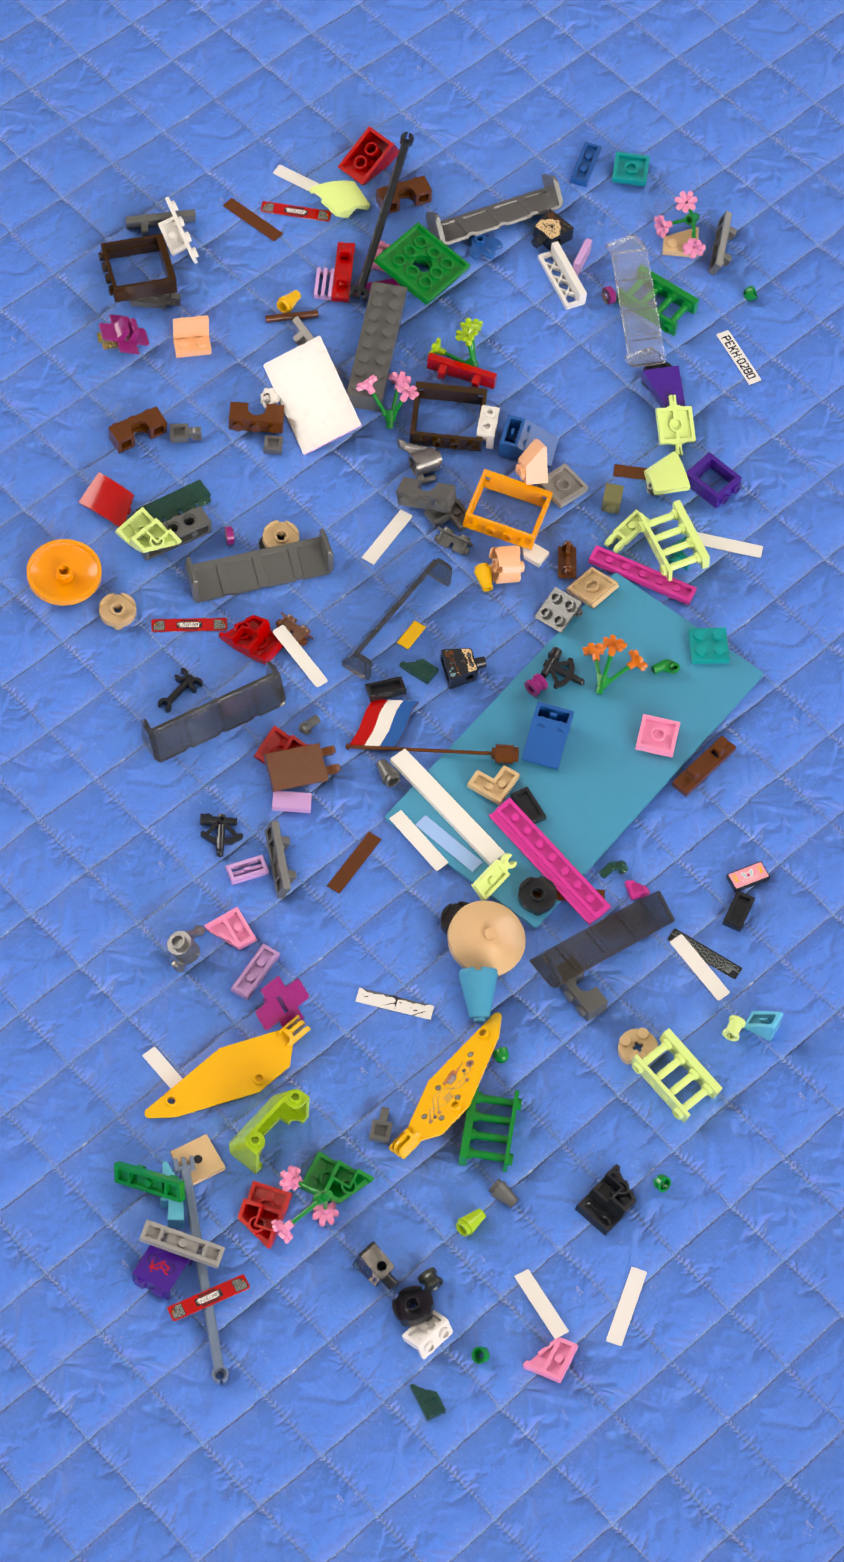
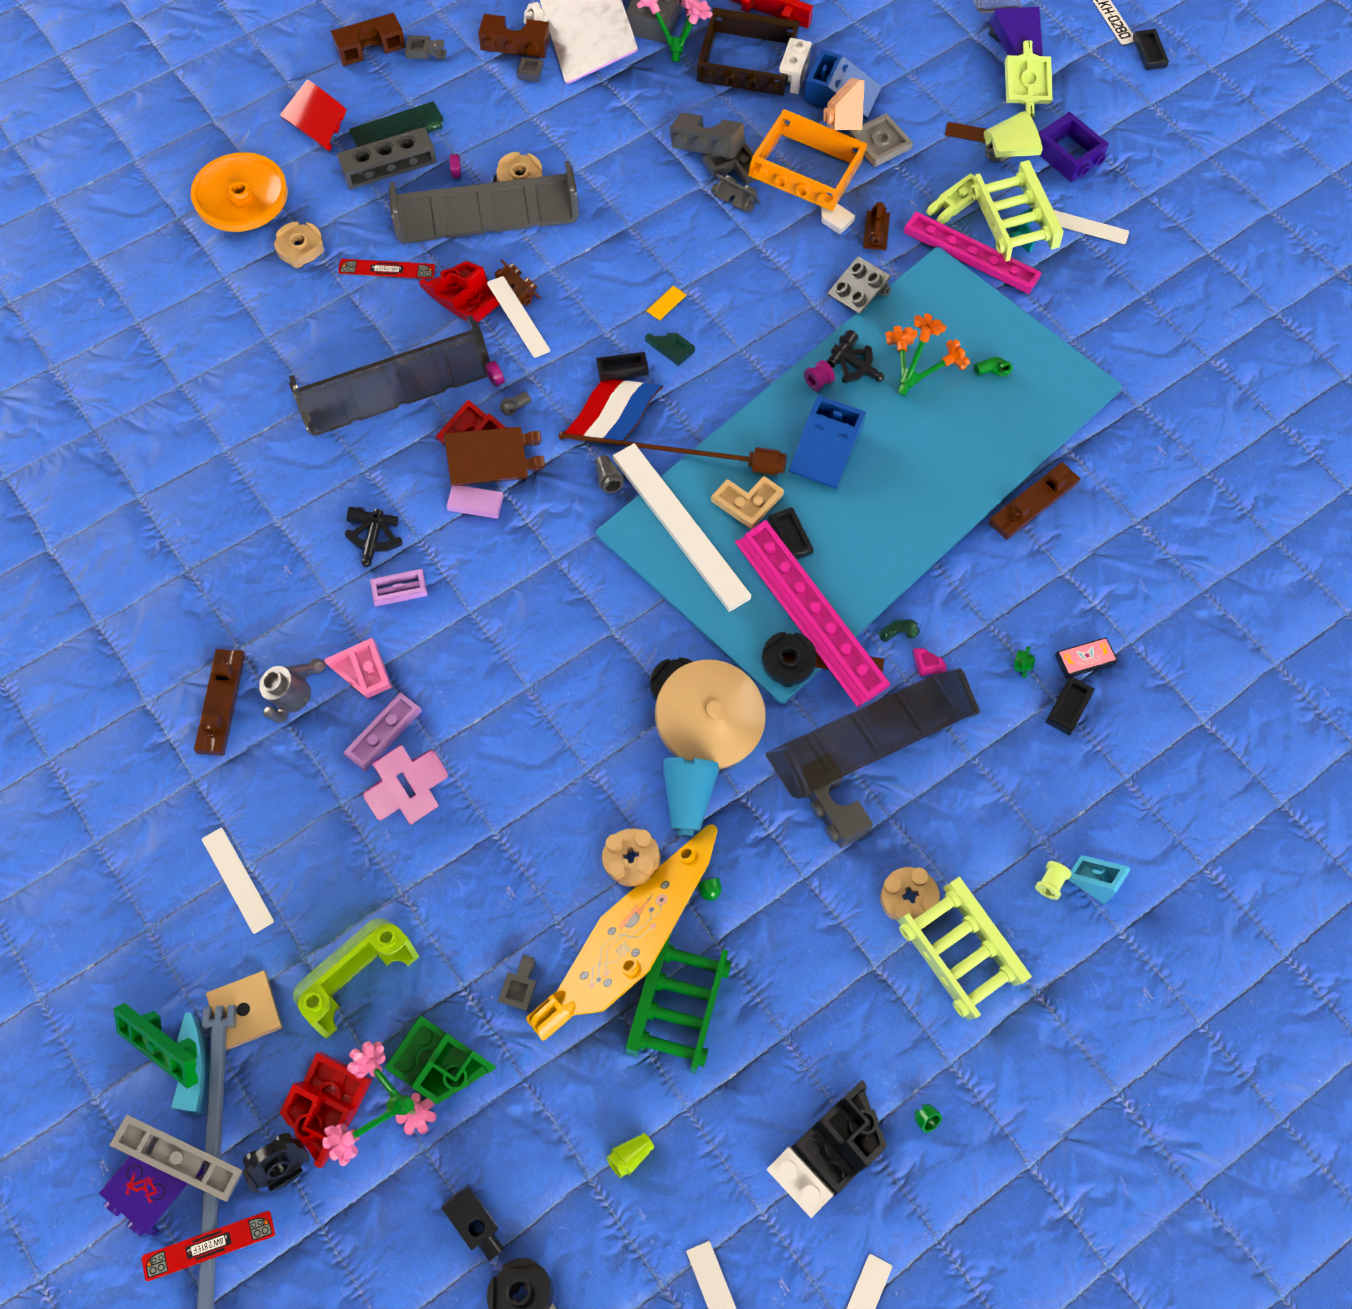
camera: 10 degrees right, 5 degrees up
yellowish green slope [115,507,182,553] -> none
yellow wing [144,1015,311,1119] -> none
black bar [158,667,203,713] -> none
dark grey hinge [265,821,297,898] -> none
reddish brown sticker [327,832,382,894] -> none
clear smoke piece [341,558,452,680] -> none
white sticker [355,988,434,1020] -> none
white sticker [362,509,413,565] -> none
white sticker [389,810,449,871] -> none
flat silver piece [396,439,442,485] -> none
light blue sticker [415,815,483,872] -> none
pearl dark grey wheel [418,1267,444,1293] -> none
black torso [440,648,487,689] -> none
yellowish green plate [471,853,517,901] -> none
yellow cone [474,563,493,592] -> none
dark grey cone [488,1179,519,1208] -> none
light nougat brick [489,546,524,584] -> none
tan tile [566,567,619,609] -> none
olive brick [601,483,624,514] -> none
bright pink plate [635,714,680,758] -> none
black sticker [667,929,742,979] -> none
white sticker [670,934,730,1001] -> none
teal plate [688,627,730,664] -> none
none -> reddish brown hinge [194,649,245,756]
none -> black plate [243,1133,309,1192]
none -> magenta tile [485,360,505,387]
none -> tan plate [602,829,661,887]
none -> white plate [767,1146,834,1218]
none -> green plate [1014,646,1035,678]
none -> black tile [1133,29,1169,70]

